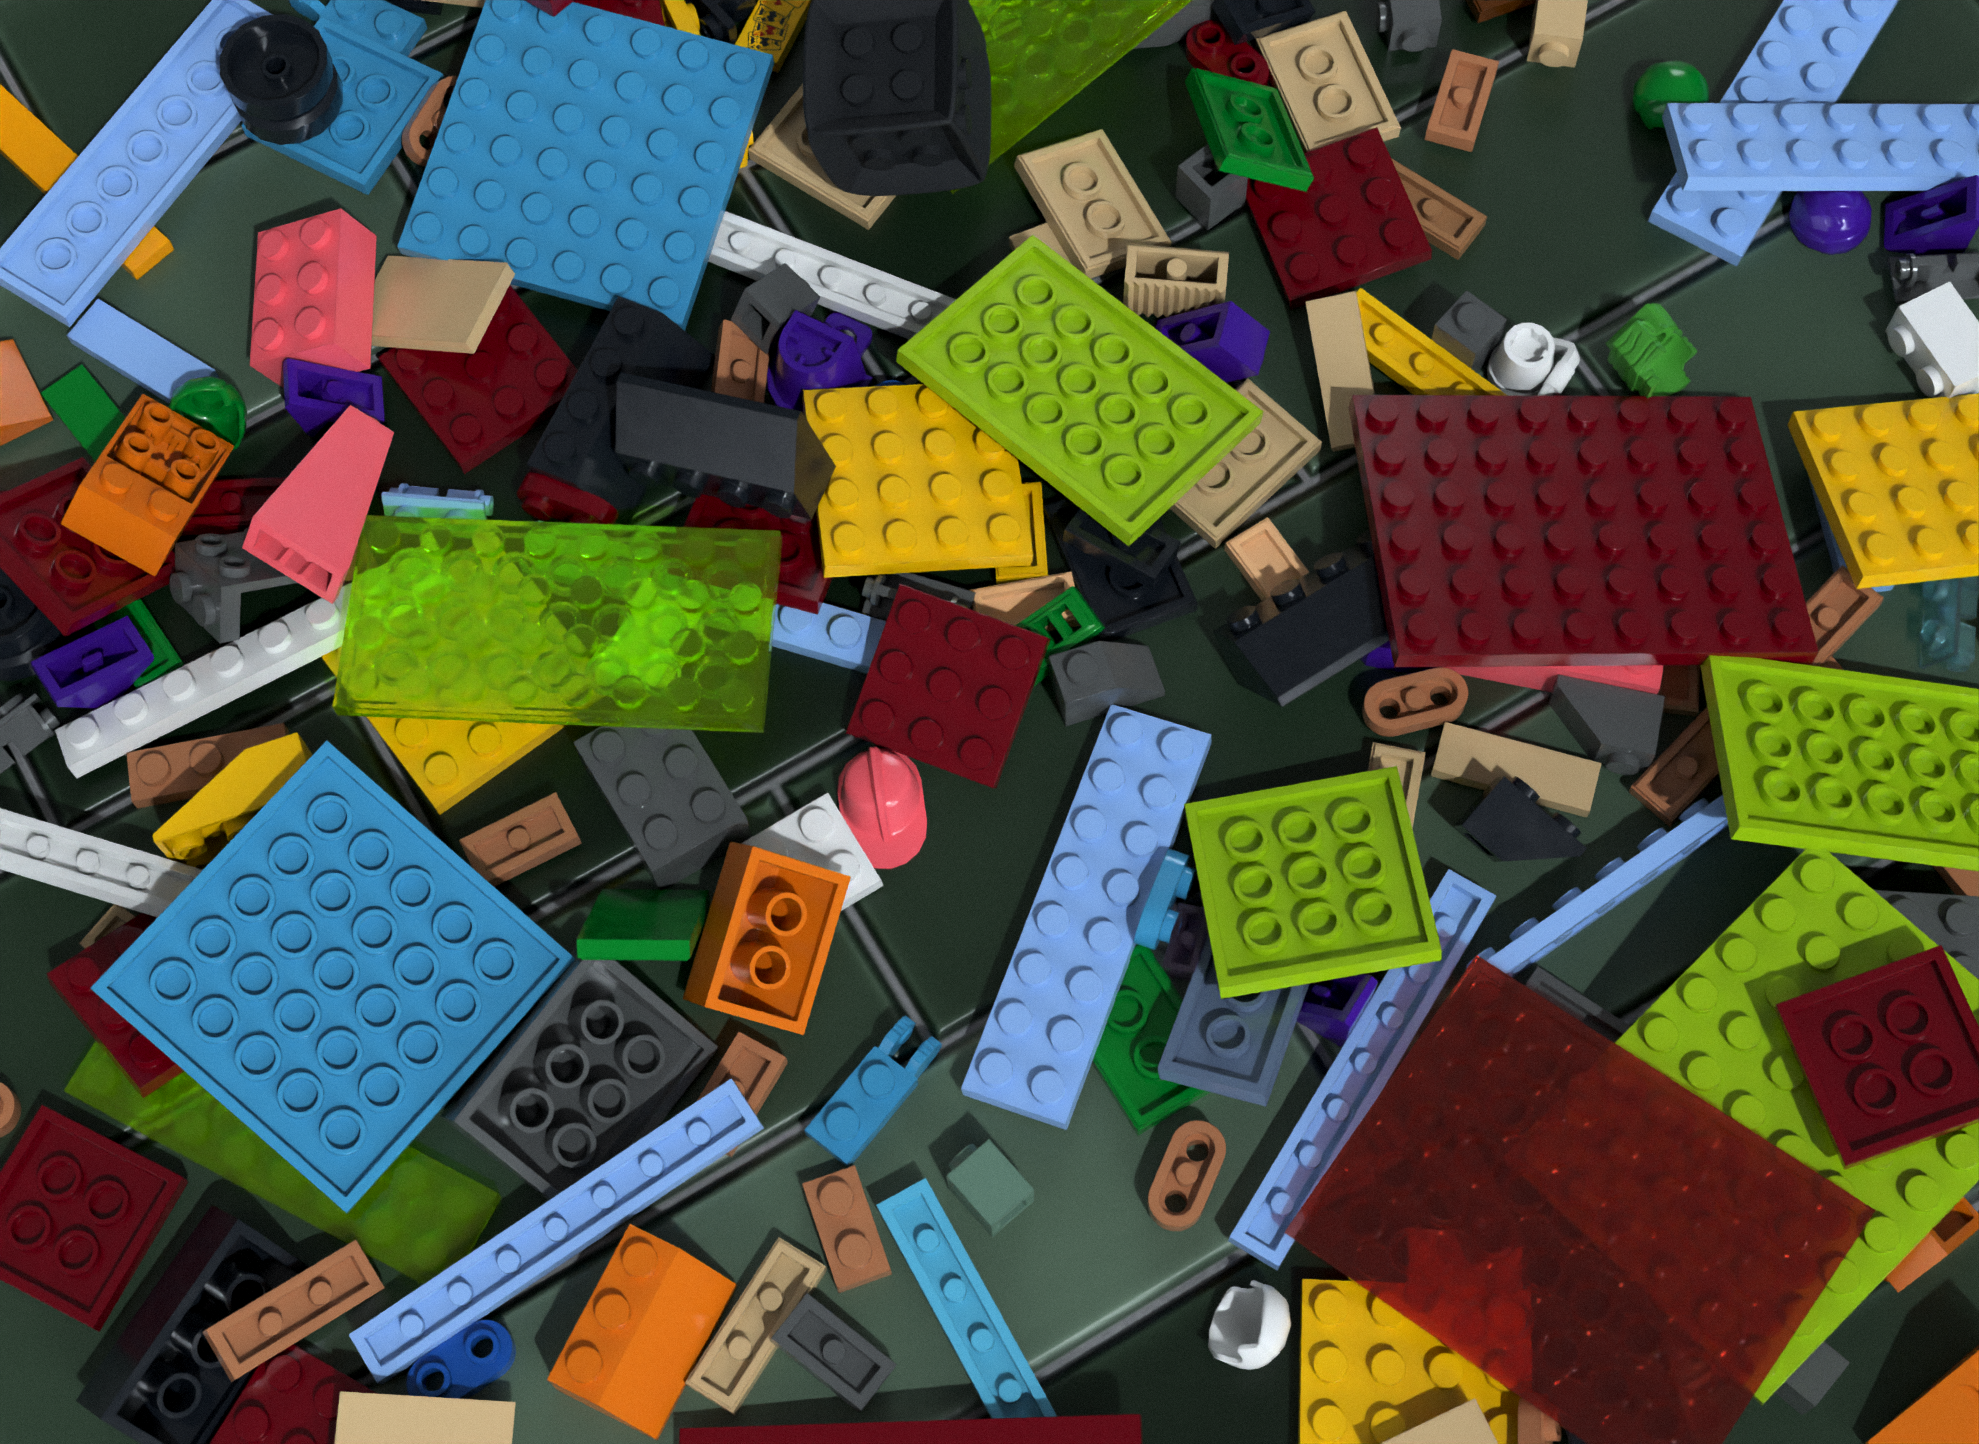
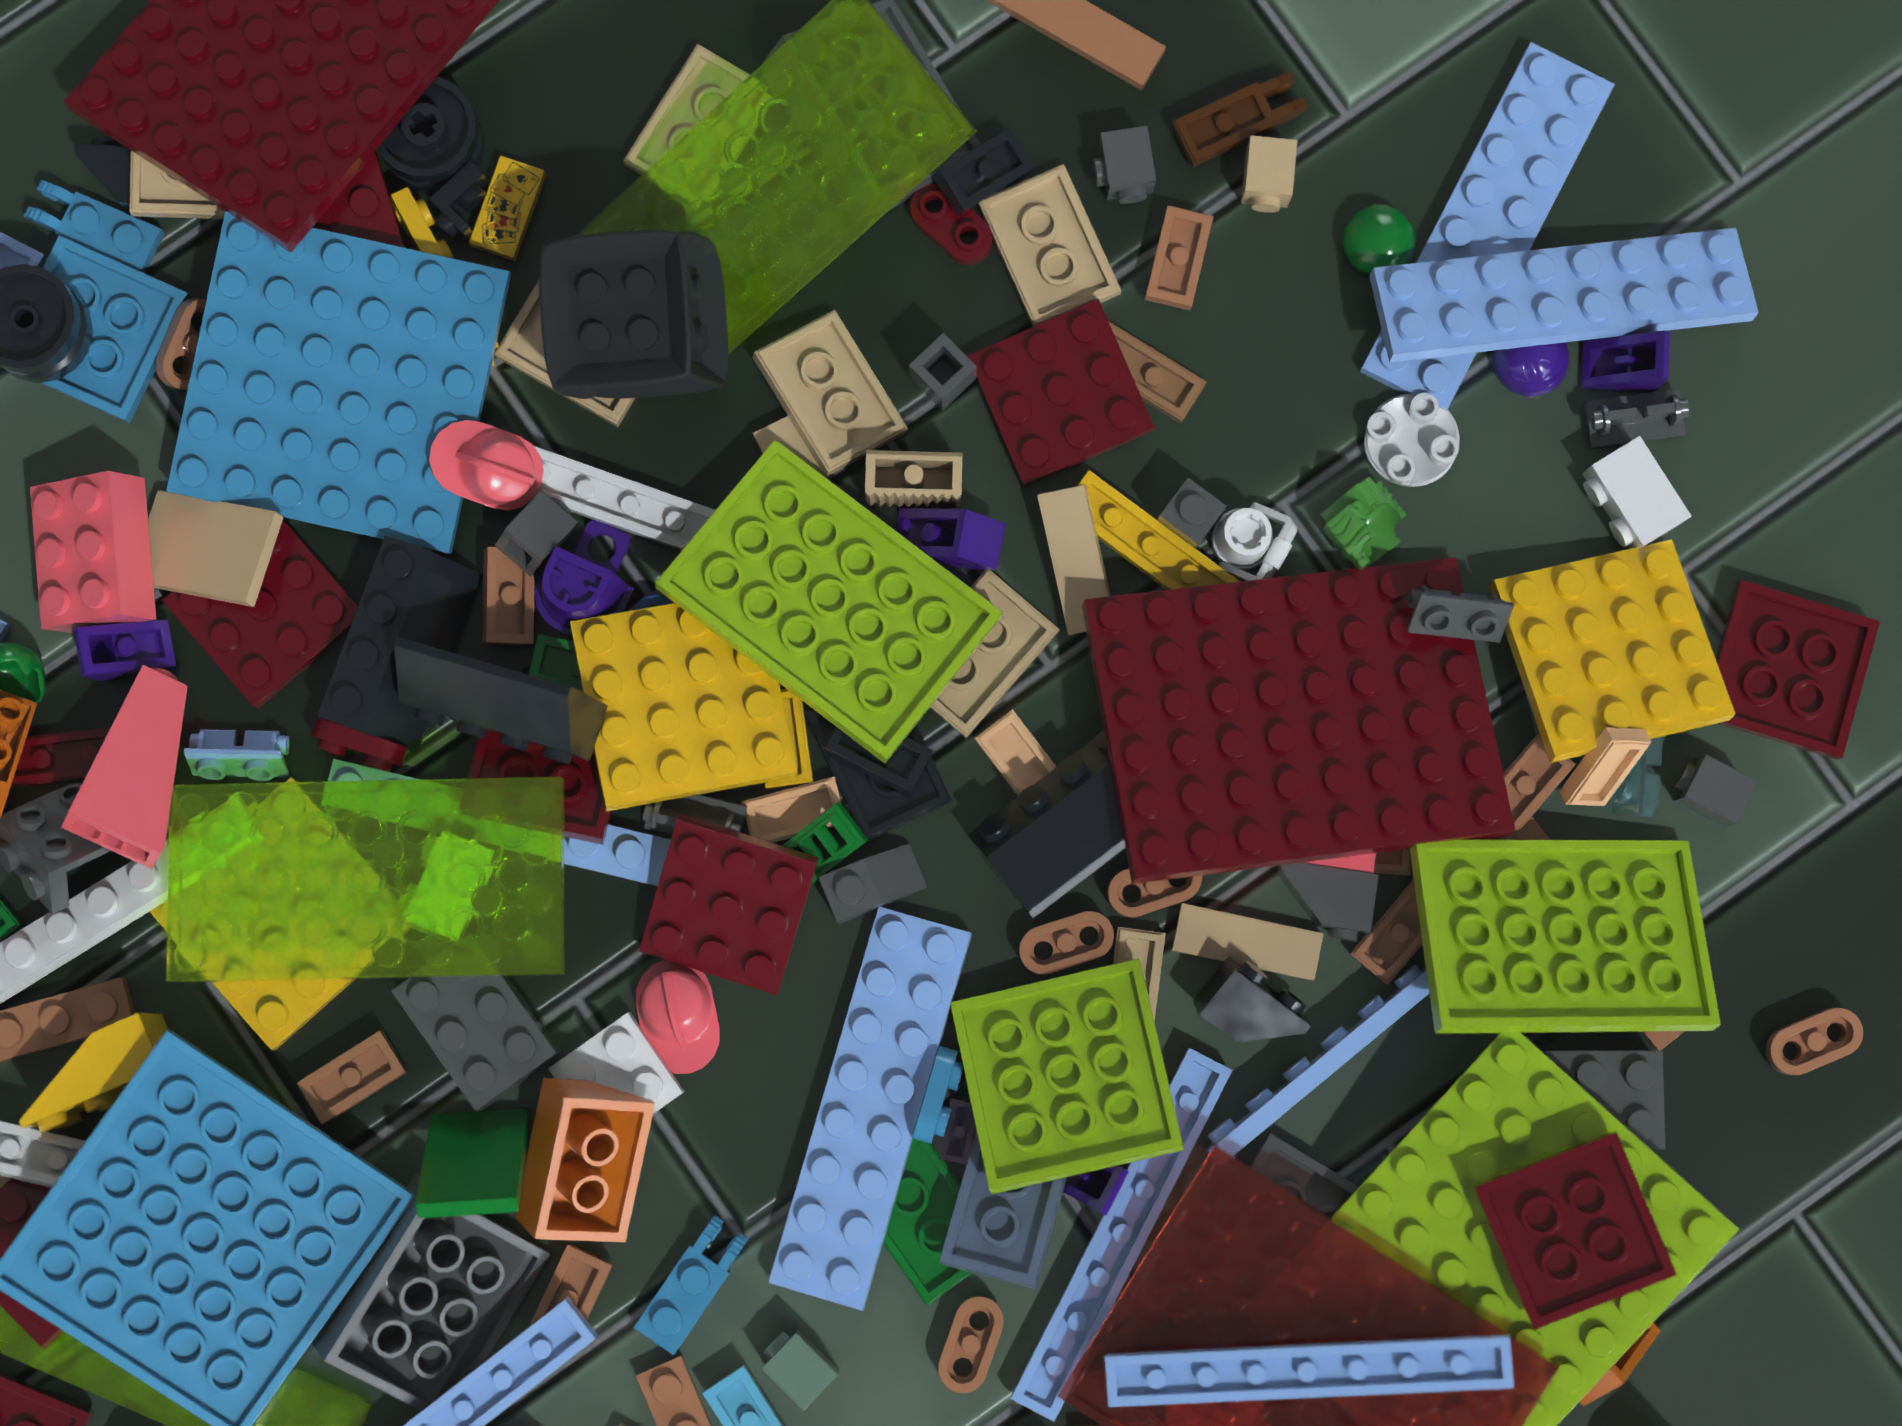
camera: 10 degrees left, 15 degrees up
green tile [1185,68,1314,192] -> none
none -> coral piece [429,420,544,510]
none -> nougat plate [1019,911,1114,975]
none -> light blue plate [1105,1334,1514,1407]
none -> white dish [1364,393,1460,487]
none -> dark grey hinge [1407,585,1514,643]
none -> light nougat tile [1559,727,1651,806]

